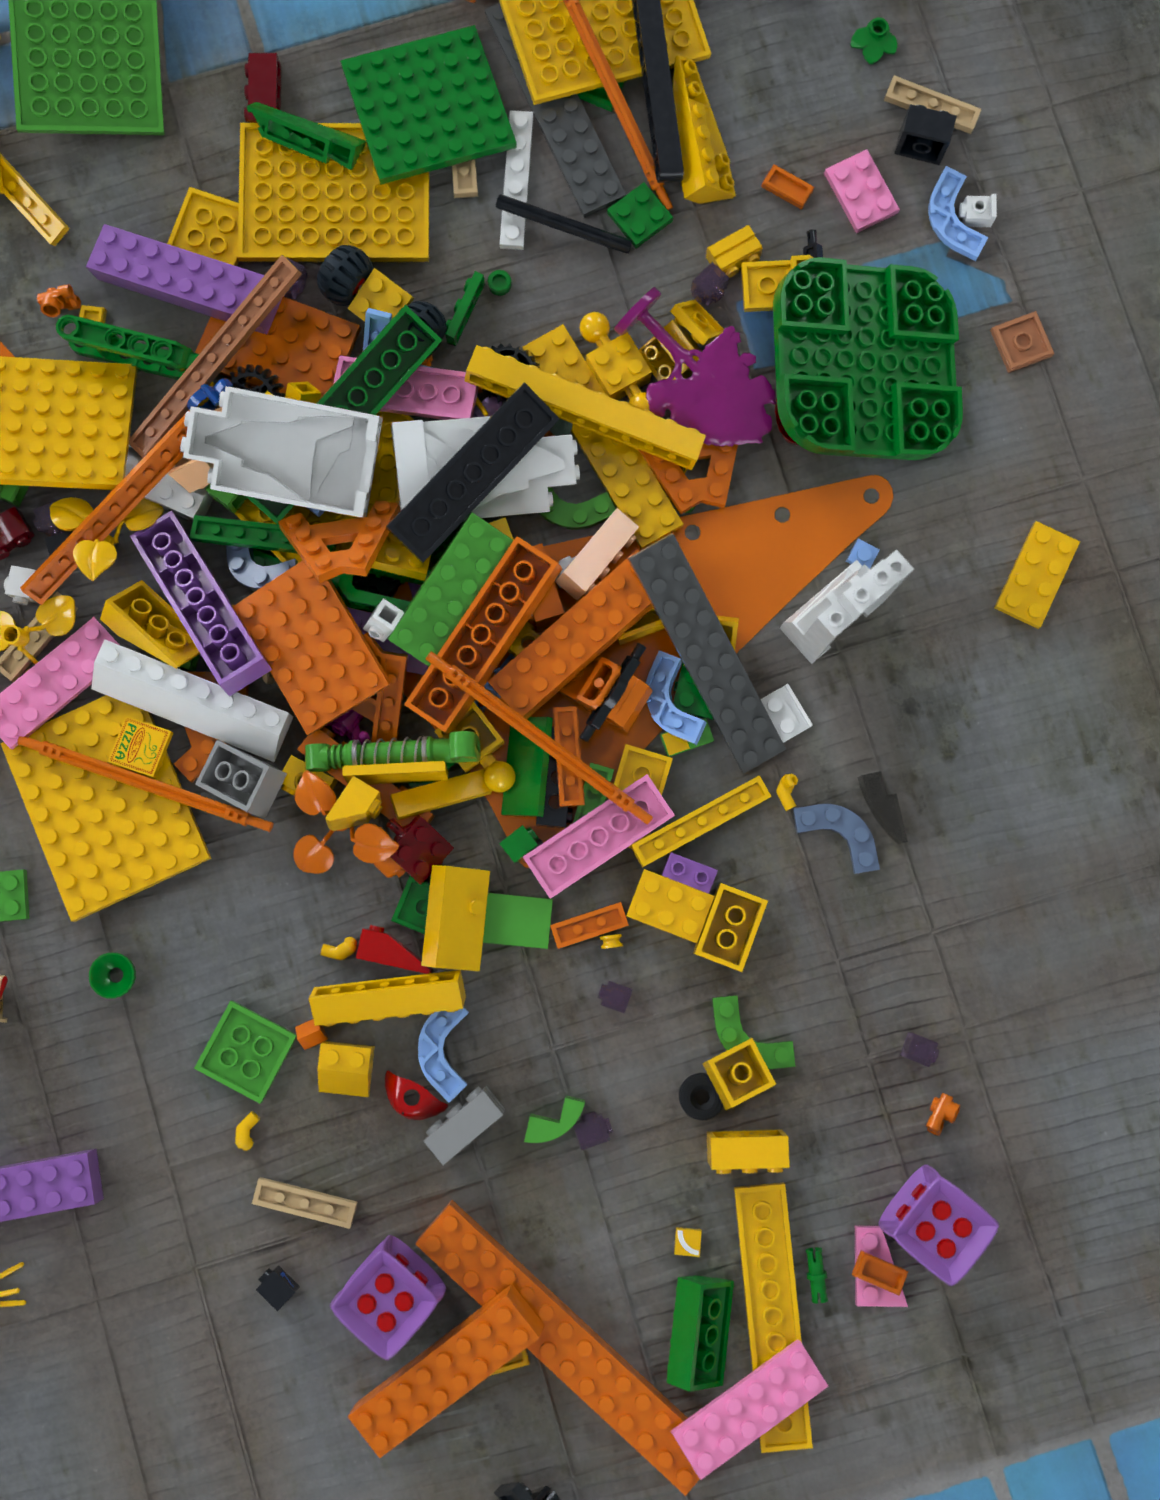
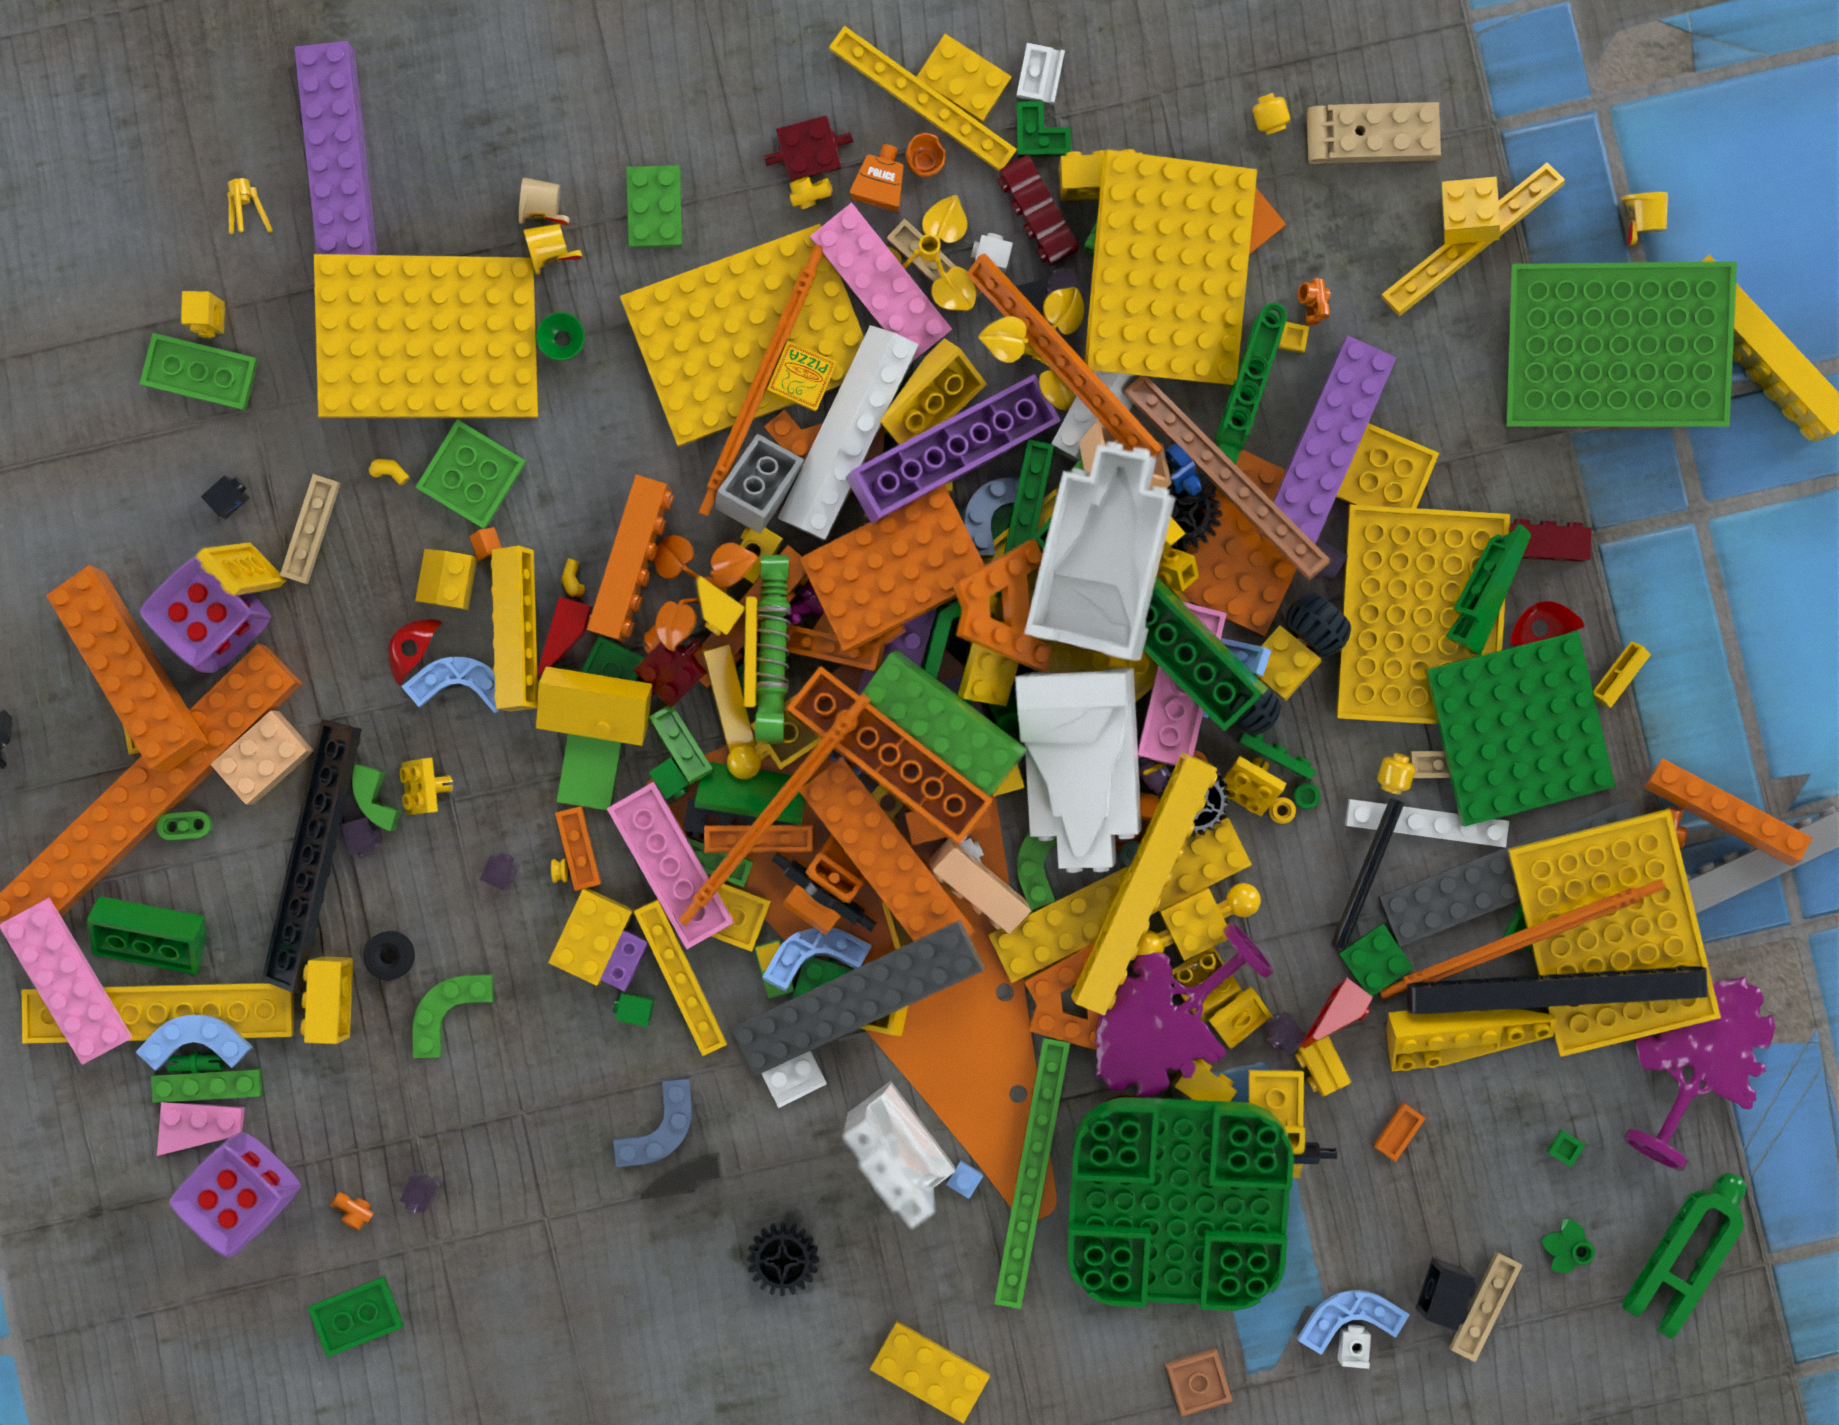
camera: 90 degrees right, 5 degrees up
white brick [363,598,405,643] -> none
black plate [385,382,559,563] -> none
light grey brick [424,1086,506,1165] -> none
yellow tile [674,1227,702,1257] -> none
yellow brick [693,883,768,972] -> none
yellow brick [702,1038,777,1110] -> none
yellow arm [776,773,798,811] -> none
bright pink plate [824,149,900,233] -> none
orange tile [851,1250,909,1296] -> none
none -> light blue plate [136,1014,253,1071]
none -> bright green plate [140,333,259,411]
none -> bright green plate [151,1068,263,1103]
none -> bright green plate [157,811,213,840]
none -> yellow brick [181,291,225,338]
none -> yellow plate [196,542,287,596]
none -> light nougat brick [210,710,314,805]
none -> black plate [261,719,362,993]
none -> green plate [307,1275,405,1358]
none -> yellow plate [314,254,538,418]
none -> yellow plate [400,758,453,815]
none -> yellow hat [523,224,582,275]
none -> orange brick [587,474,675,642]
none -> green brick [612,991,655,1027]
none -> bright green plate [649,706,713,785]
none -> black gear [747,1222,820,1296]
none -> bright green plate [994,1037,1070,1309]
none -> yellow brick [1172,1059,1237,1101]
none -> yellow plate [1222,756,1286,817]
none -> yellow plate [1269,797,1296,824]
none -> slope [1300,978,1373,1049]
none -> yellow head [1377,753,1416,794]
none -> red piece [1511,601,1585,645]
none -> green plate [1546,1129,1585,1168]
none -> yellow piece [1593,641,1651,708]

